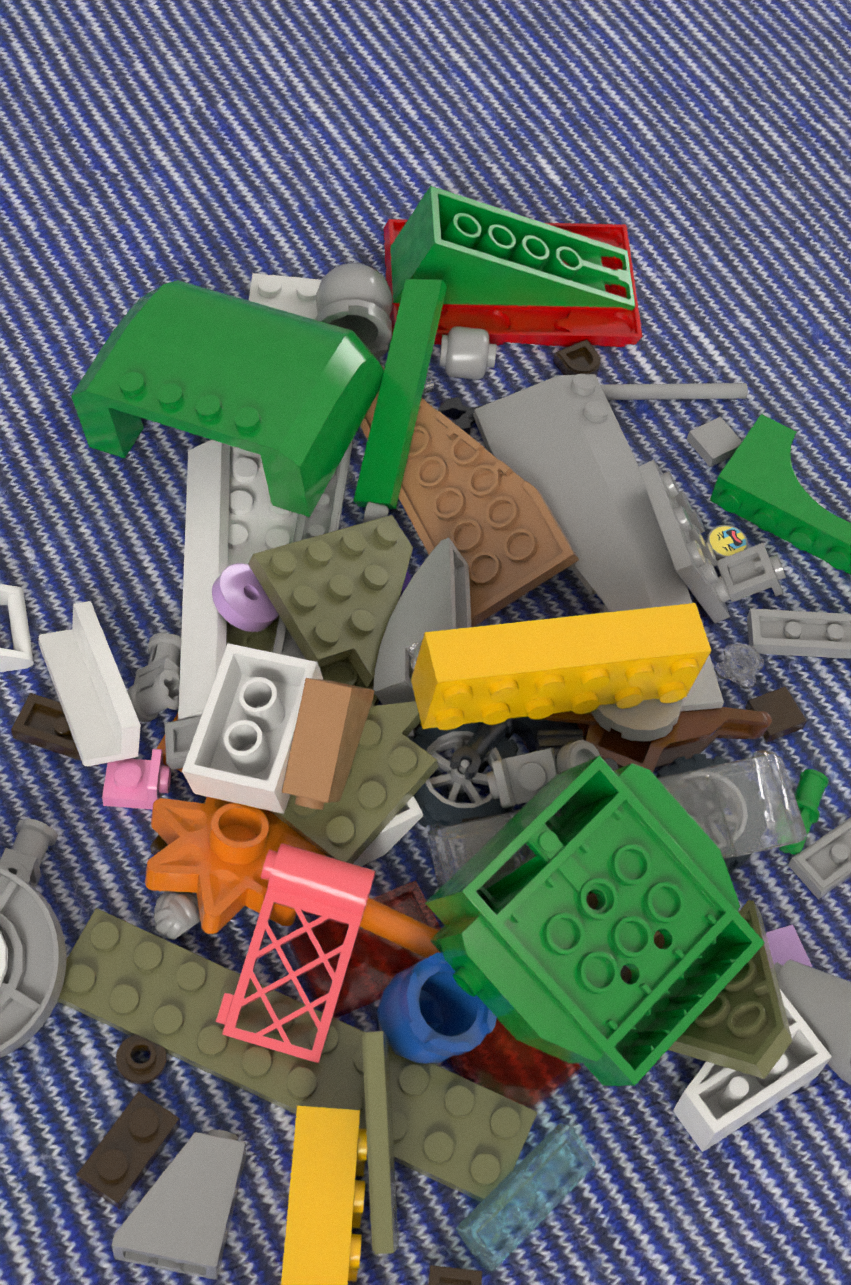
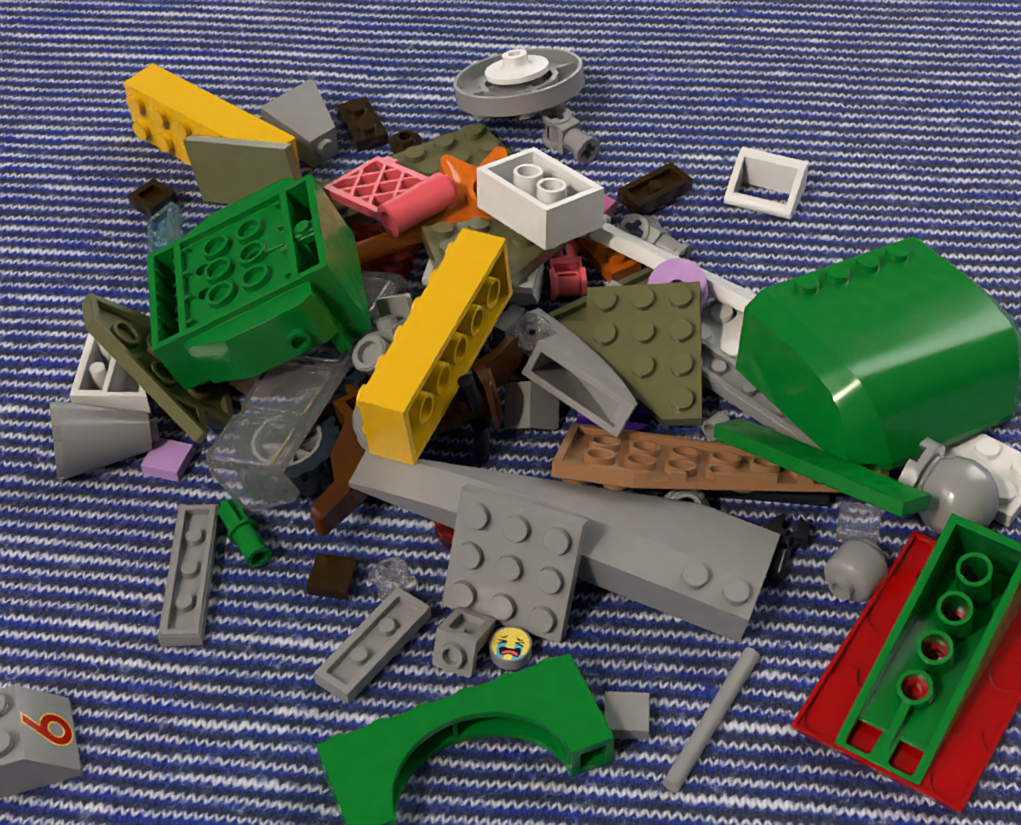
camera: 135 degrees right, 10 degrees down
white panel [39,601,141,766] -> none
medium nougat slope [282,678,375,810] -> none
dark brown tile [553,340,601,376] -> none

